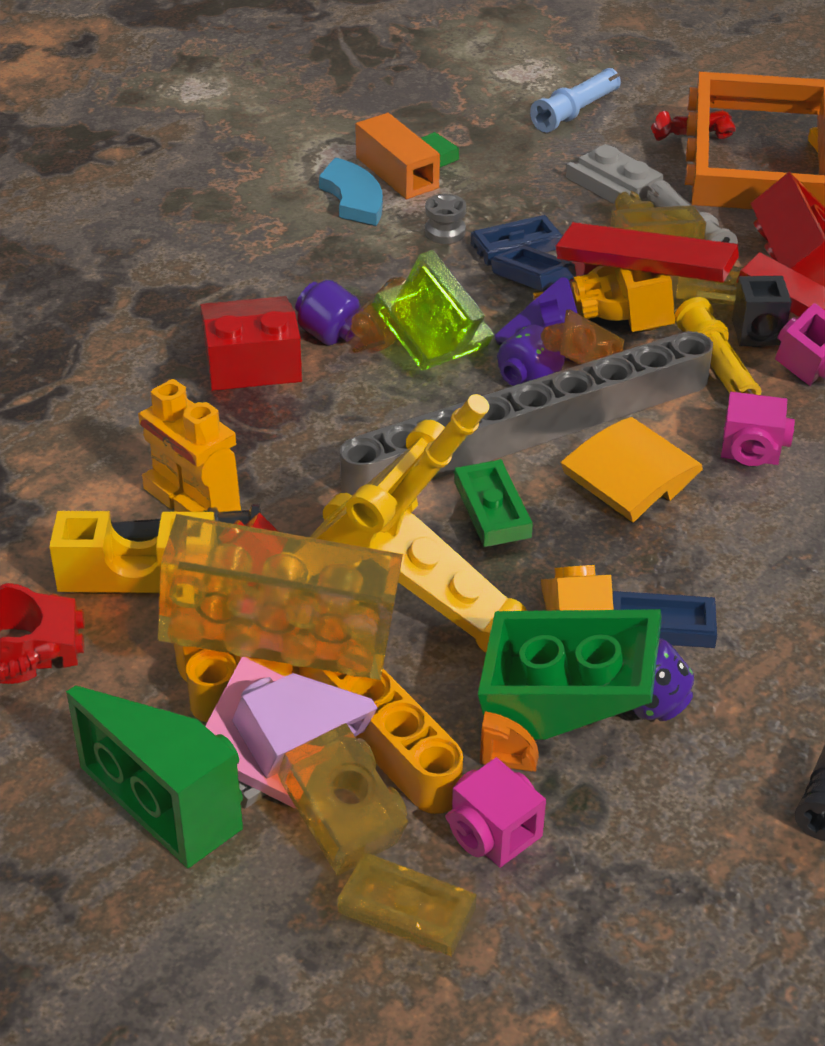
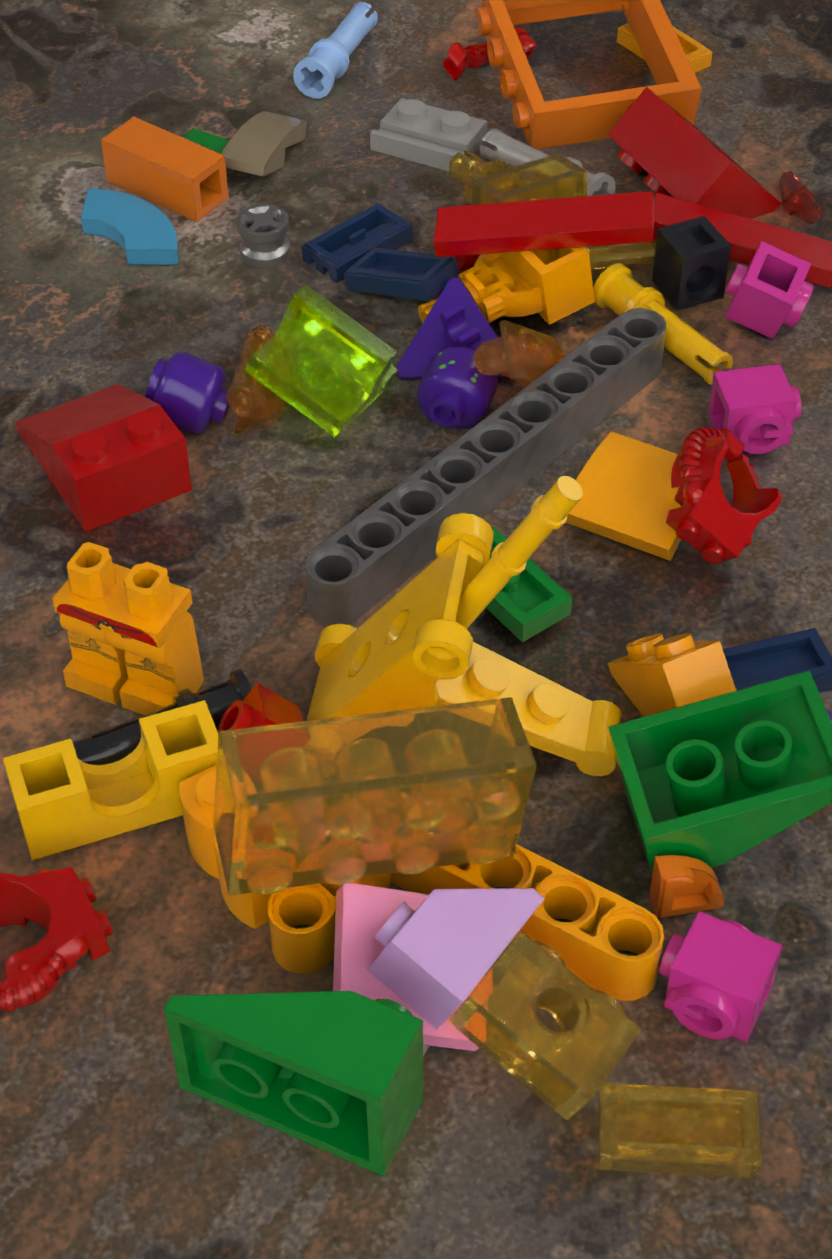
camera: 20 degrees left, 5 degrees up
none -> dark tan slope [221,111,307,176]
none -> red piece [666,427,782,564]

